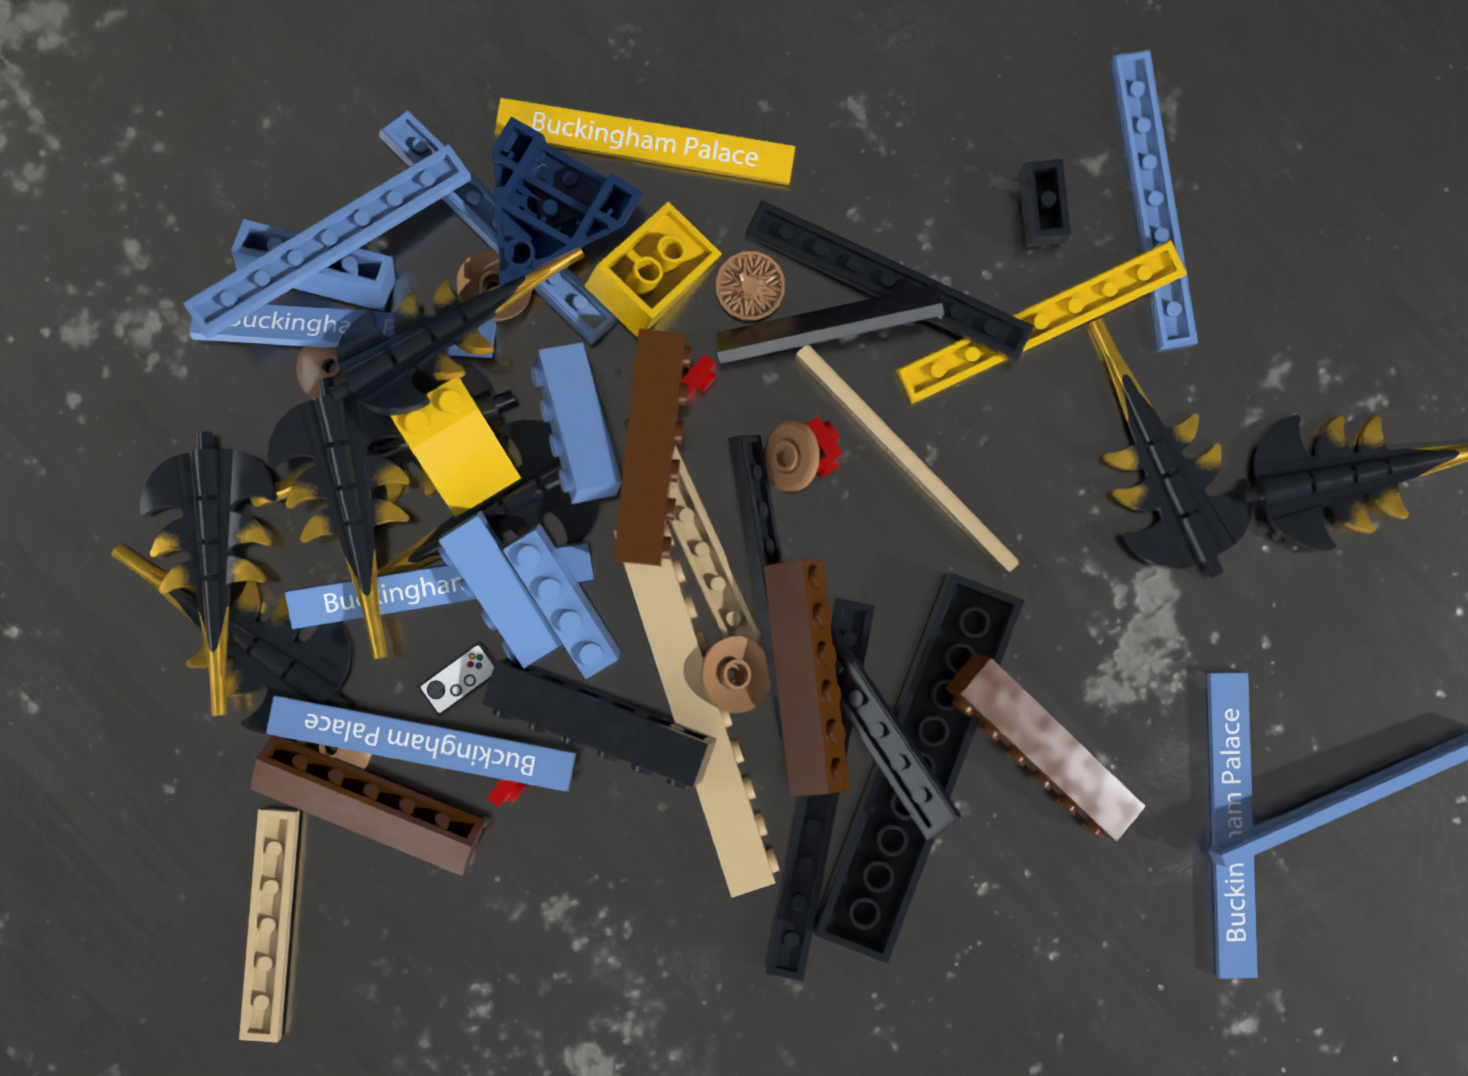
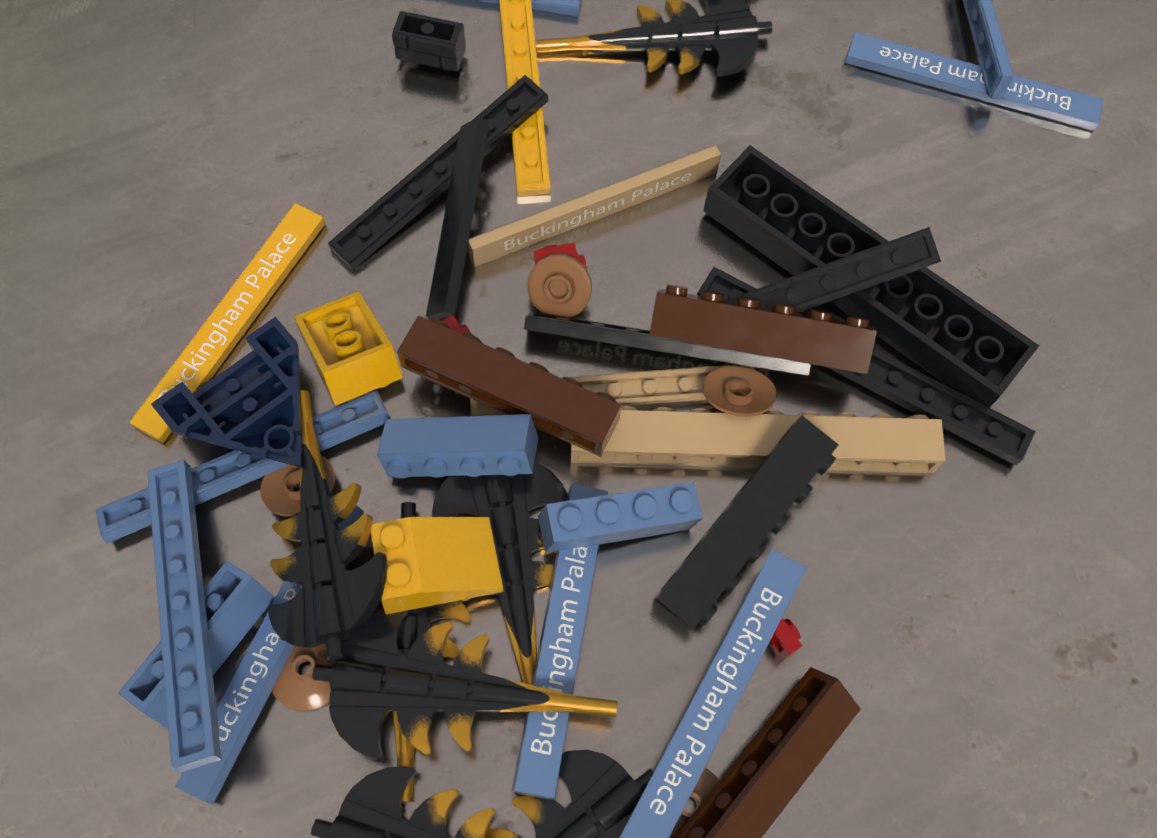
camera: 75 degrees left, 20 degrees down
white tile [417,641,495,717] -> none
medium blue brick [438,510,563,668] -> none
medium nougat wheel [716,251,785,321] -> none
brick [946,653,1145,842] -> none

